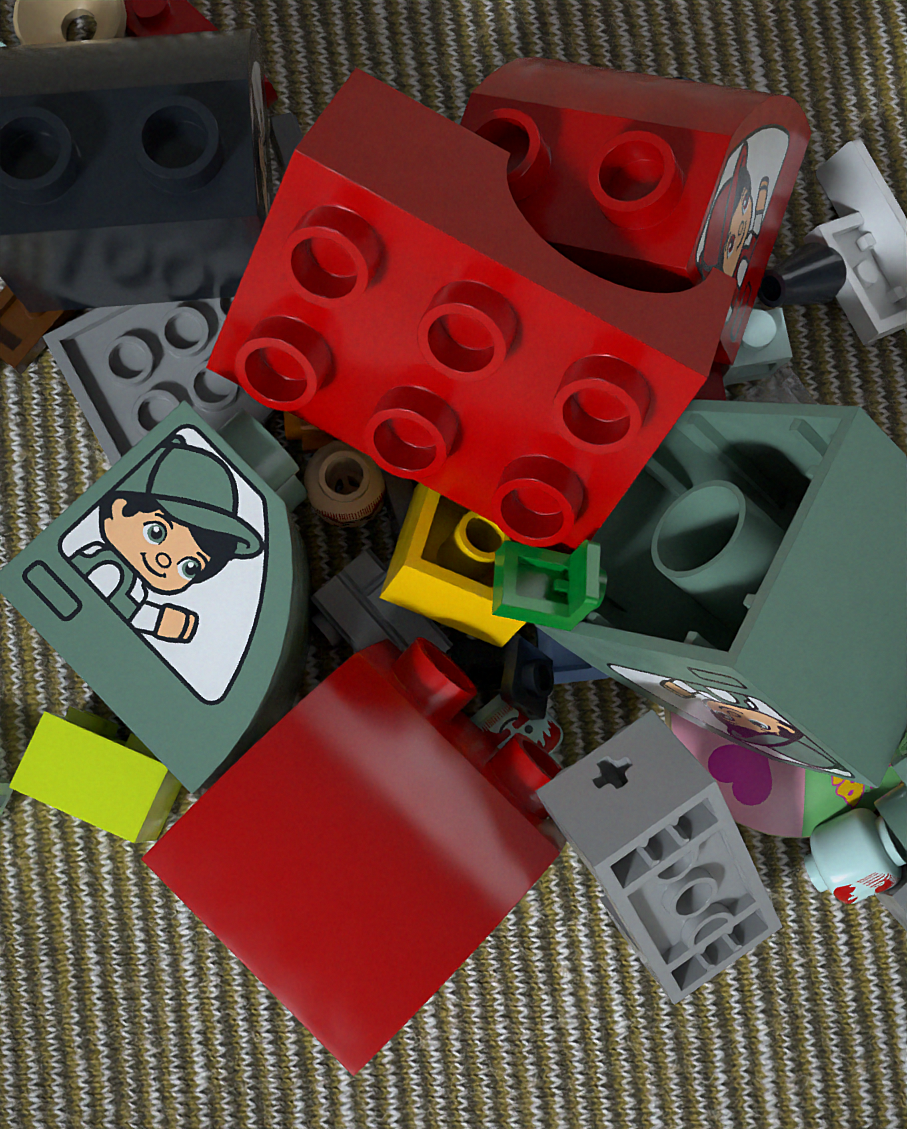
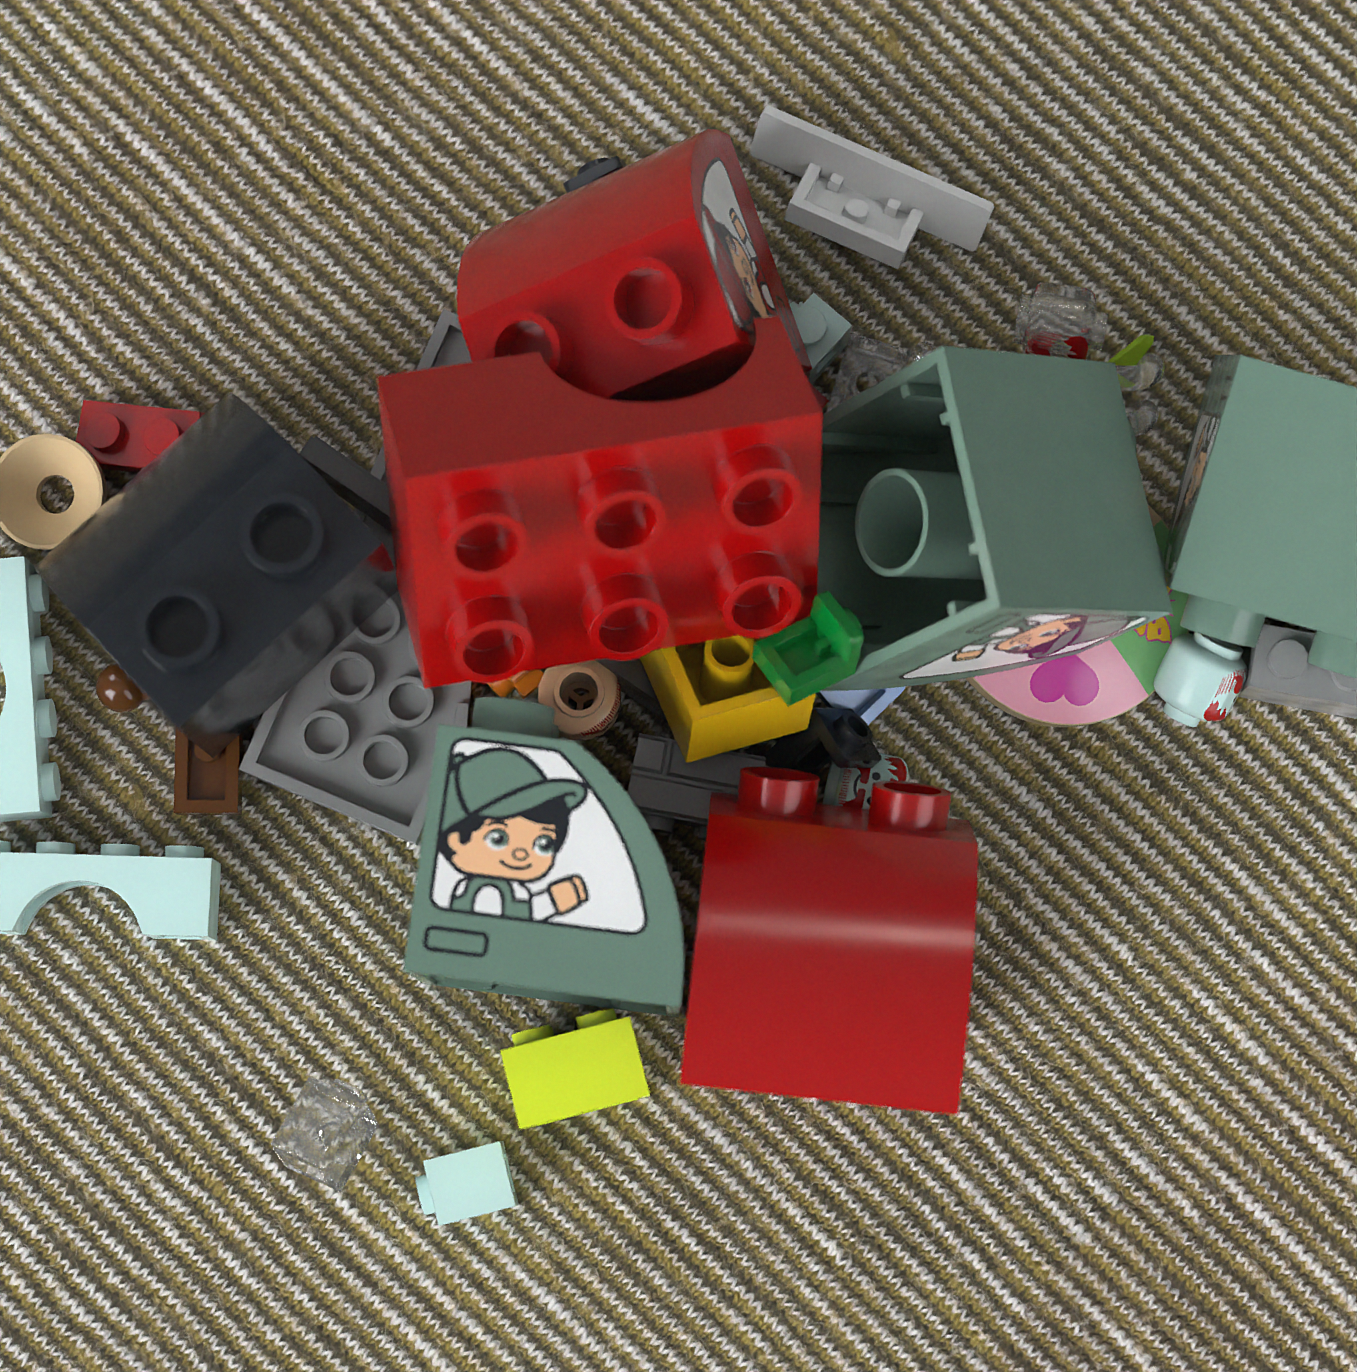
camera: 35 degrees left, 0 degrees up
light grey plate [536,710,783,1005] -> none
black cone [757,242,847,308] -> none

